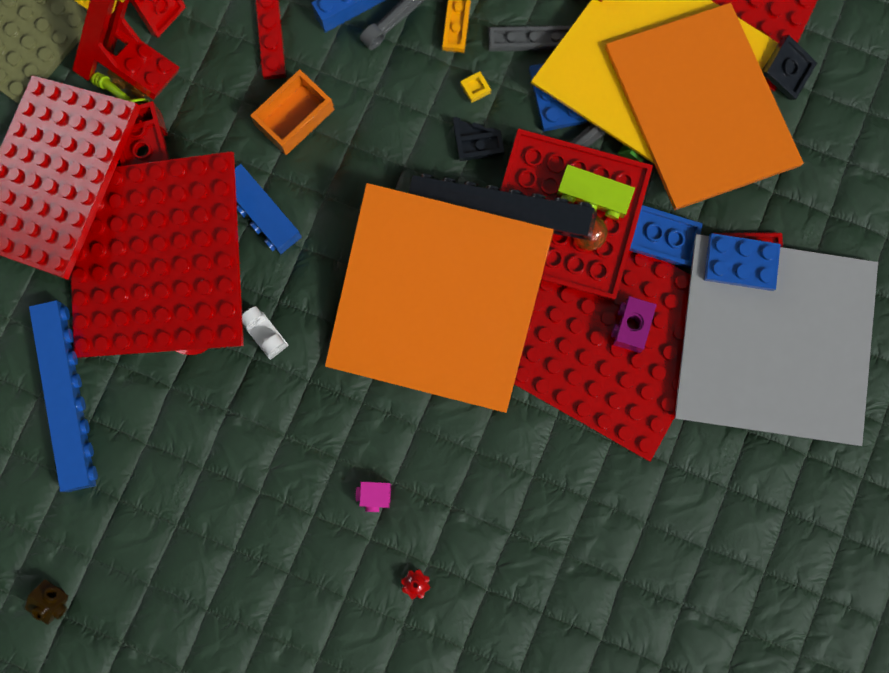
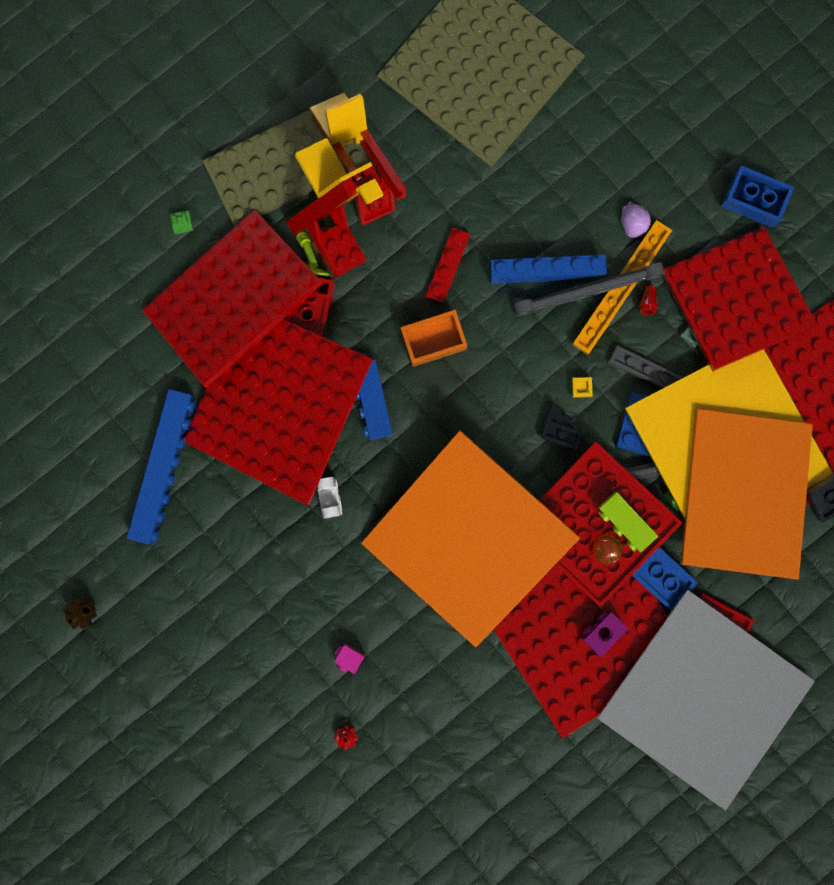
camera: 30 degrees right, 5 degrees up
black brick [408,174,597,241] -> none
blue plate [704,233,781,291] -> none

